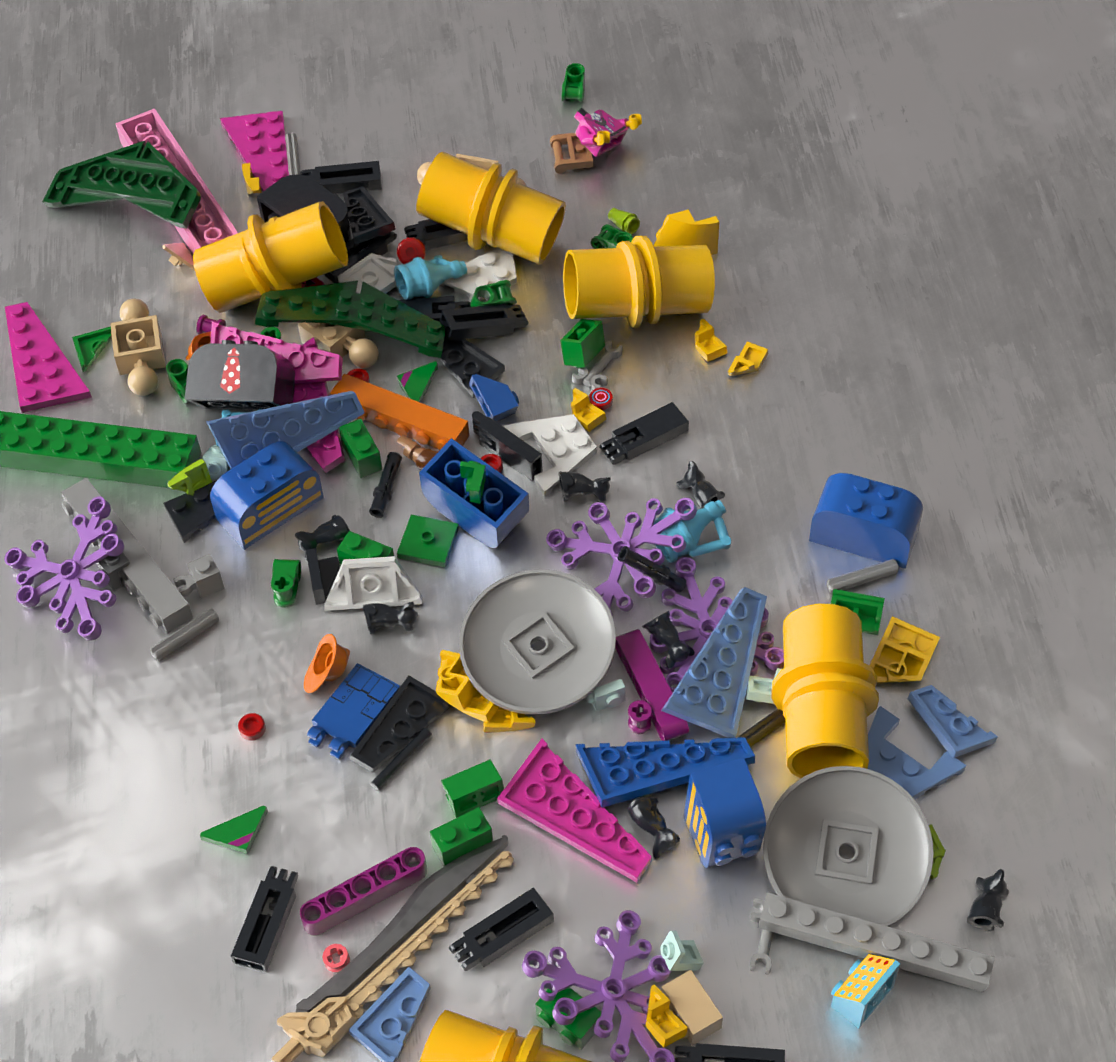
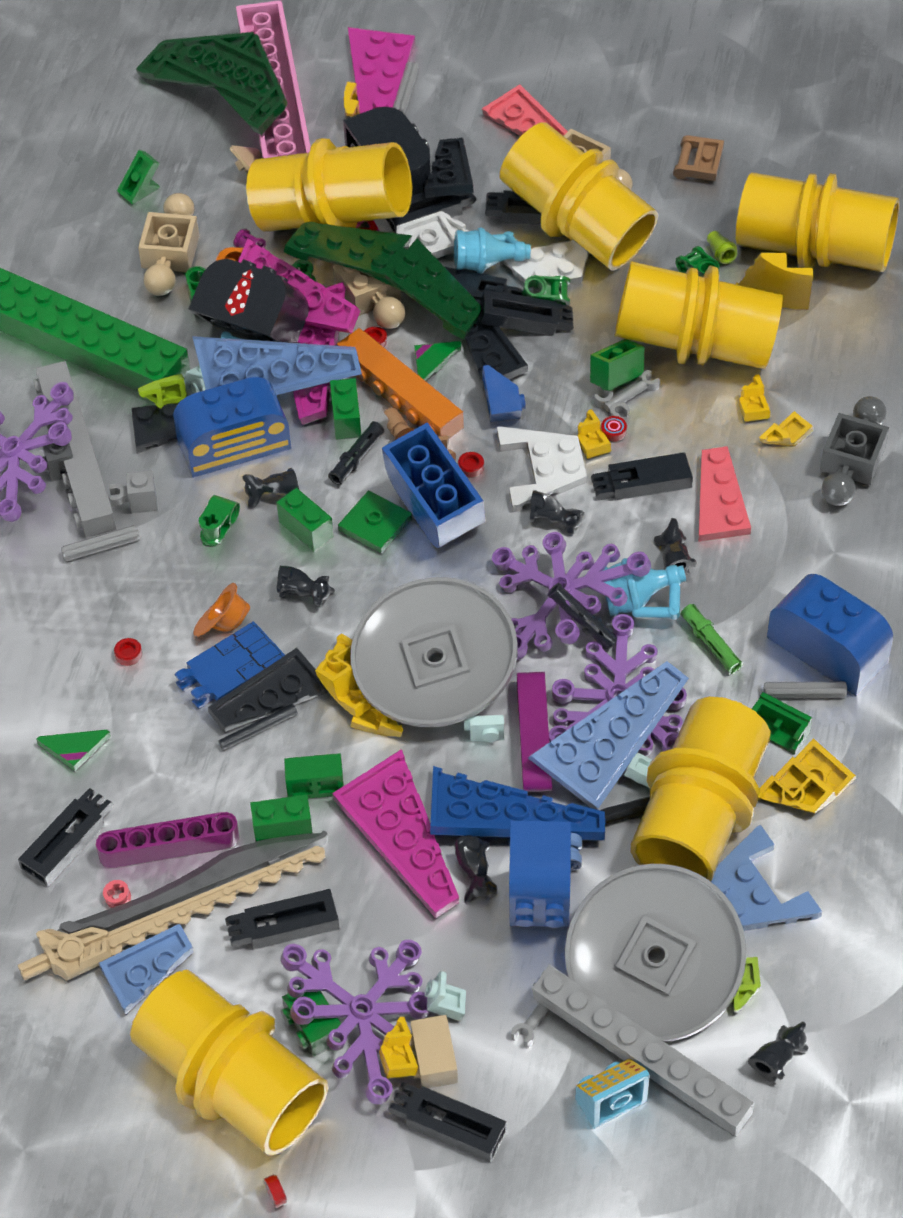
camera: 20 degrees right, 0 degrees up
dark pink wing [5,302,92,413] -> none
green tile [72,326,112,372] -> none
black hinge [300,161,382,194] -> none
black panel [306,548,340,605] -> none
white wing [324,556,423,611] -> none
red head [397,237,426,264] -> none
green bracket [460,461,486,503] -> none
black hinge [472,411,543,481] -> none
green piece [562,63,585,102] -> none
dark pink torso [574,108,642,157] -> none
magenta bush [628,700,652,734] -> none
black animal [642,611,695,669] -> none
medium blue wing [907,685,998,758] -> none
none -> green slope [117,150,160,204]
none -> coral wing [482,84,568,136]
none -> bright green pin [680,604,743,674]
none -> coral wing [698,446,751,542]
none -> yellow piece [735,172,900,272]
none -> dark grey brick [820,396,889,506]

